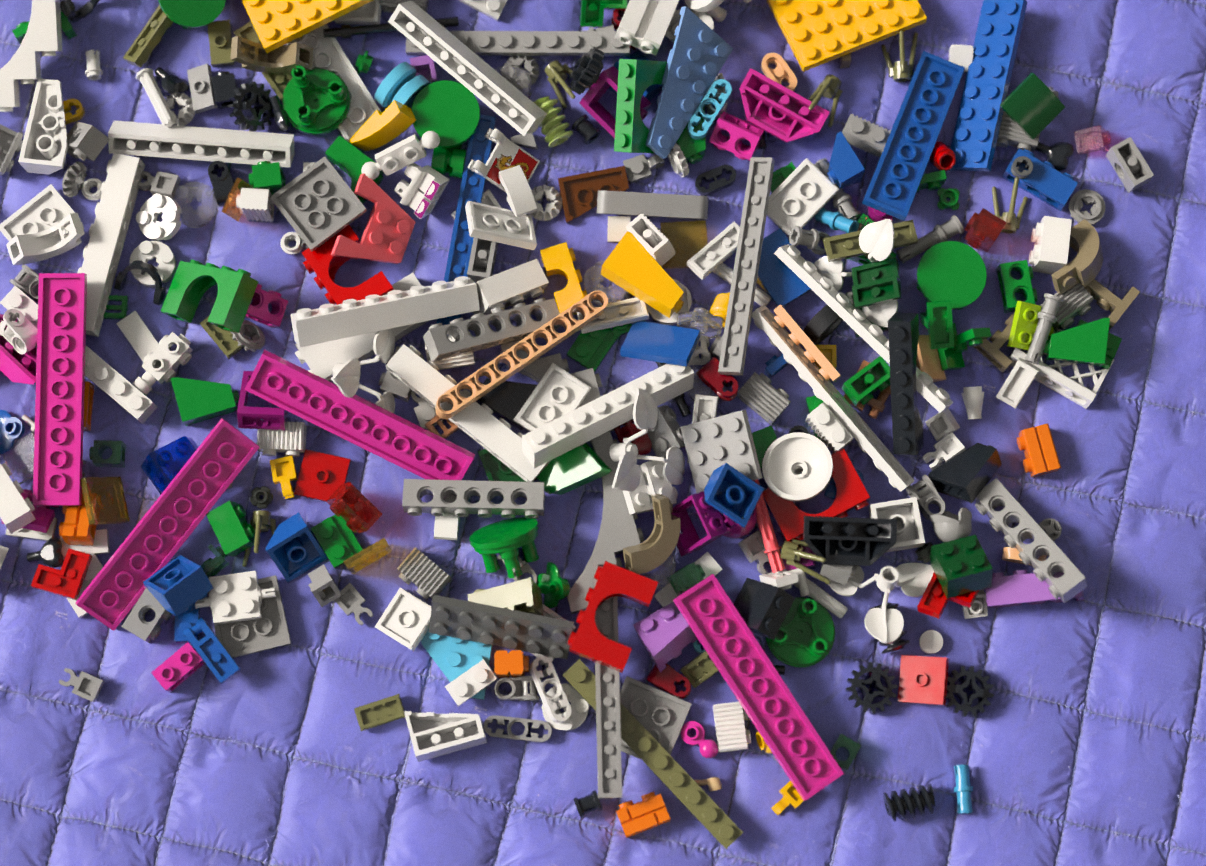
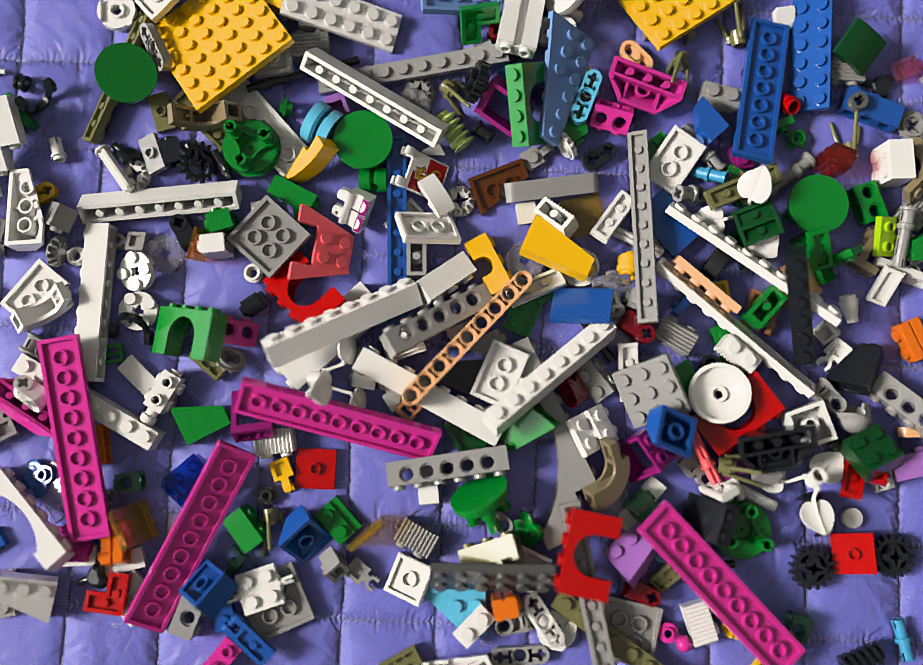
camera: 10 degrees left, 5 degrees up
clear red brick [326,482,382,533] -> none
white plate [362,131,440,180] -> none
white plant [609,388,685,491] -> none
none -> black brick [239,290,270,318]

